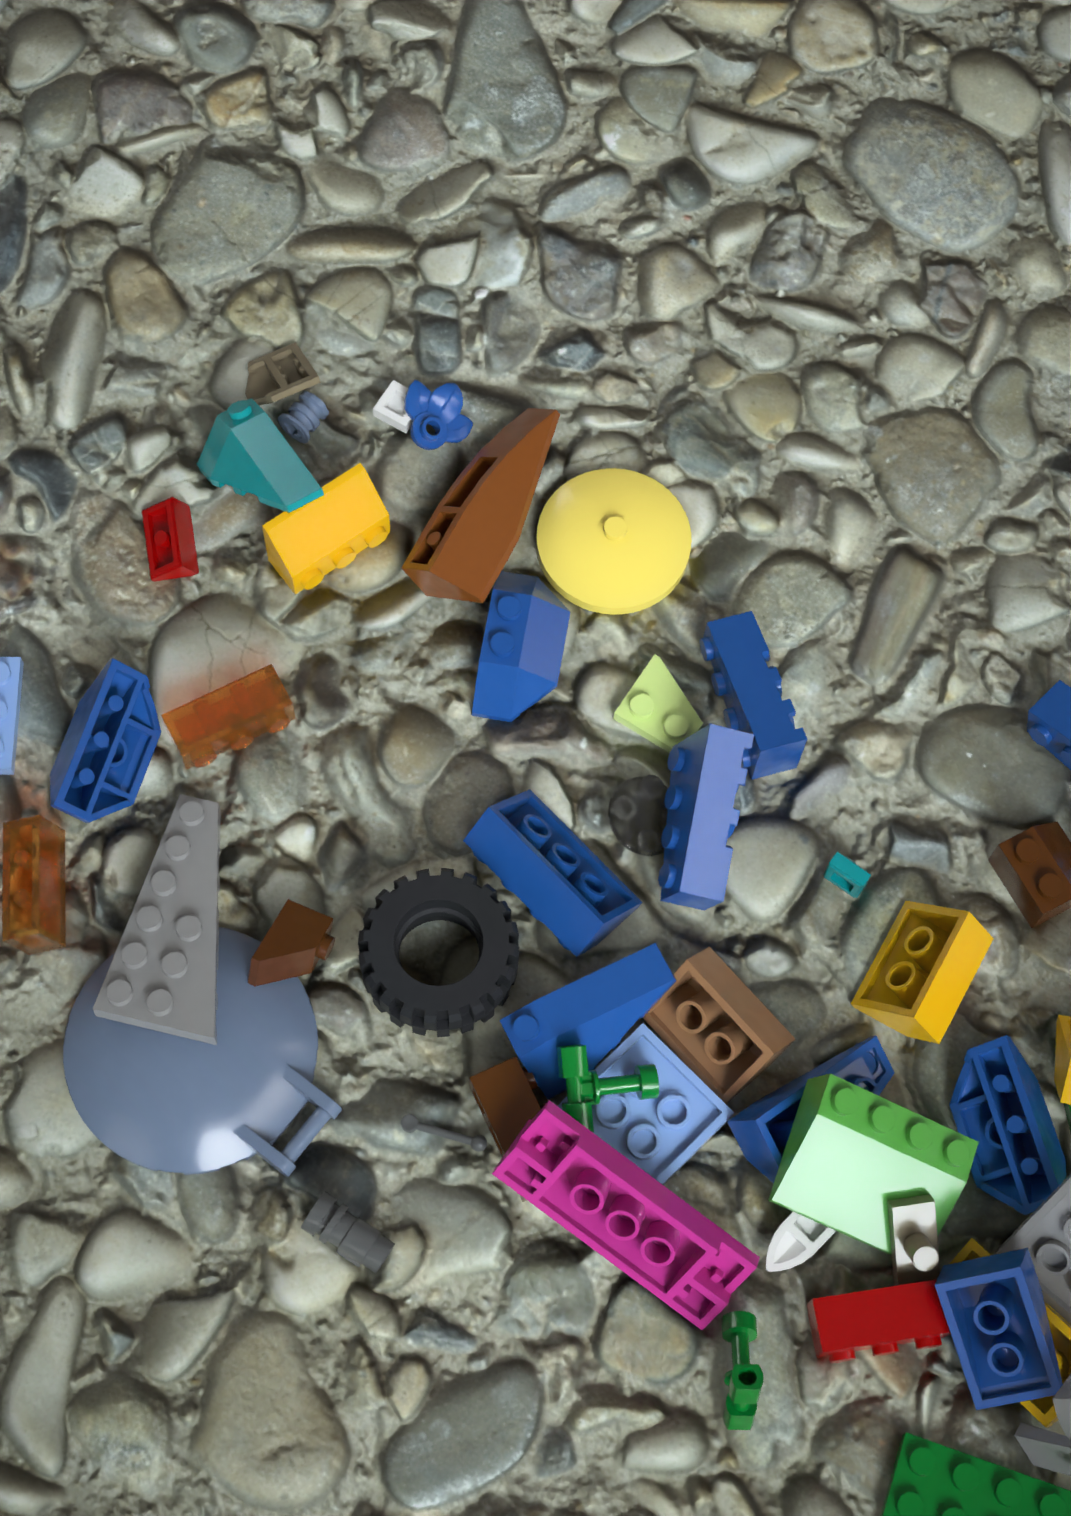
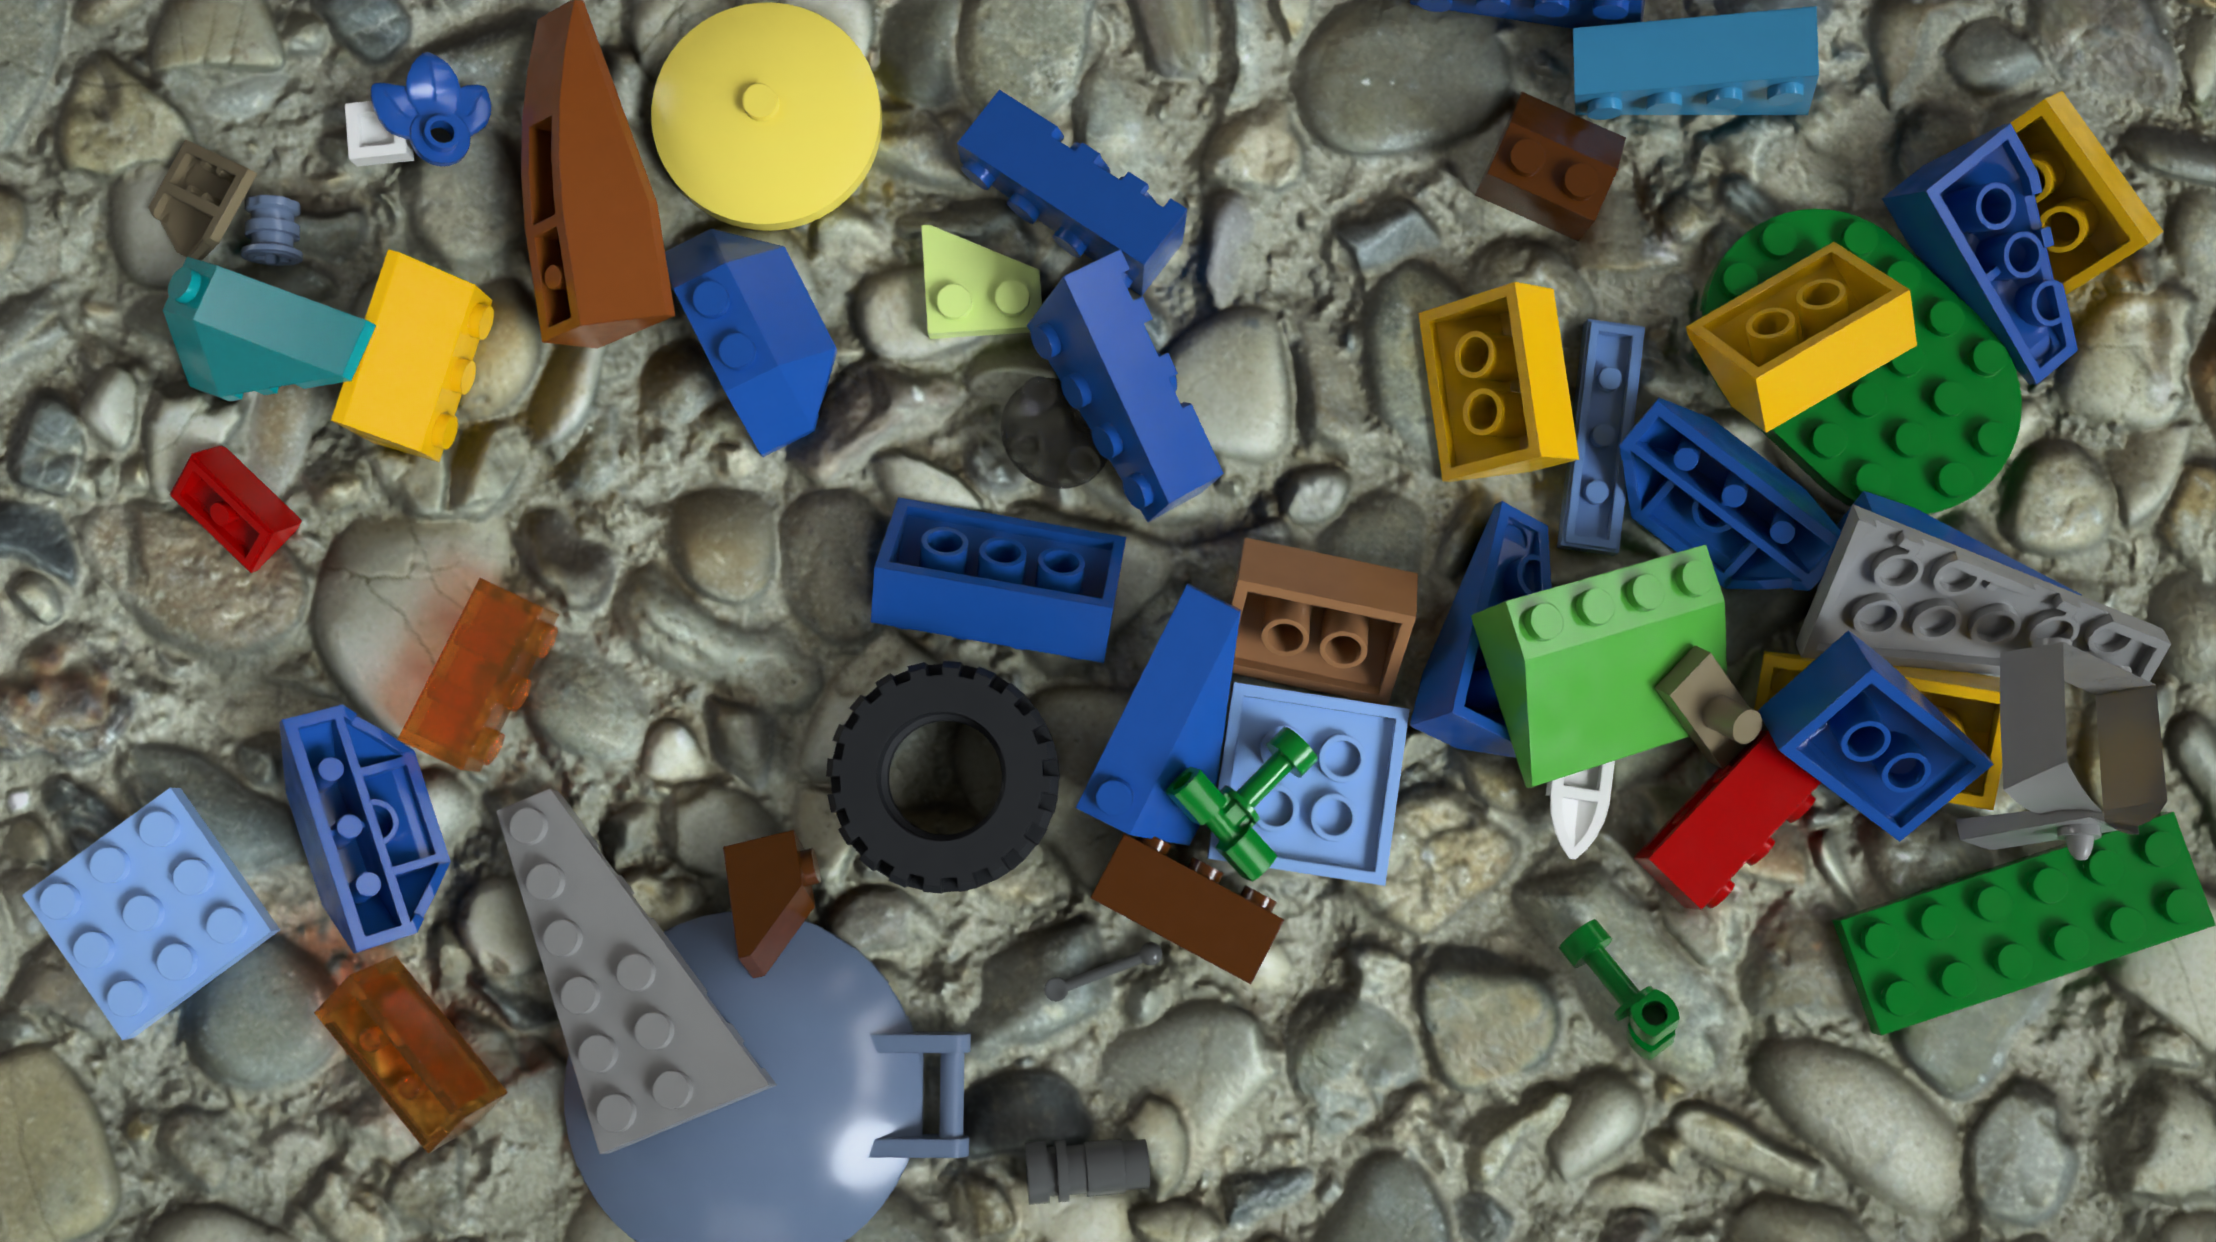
camera: 35 degrees left, 15 degrees up
dark pink slope [492,1100,760,1330] -> none
teal tile [823,852,871,898] -> none
none -> medium blue tile [1557,319,1645,556]

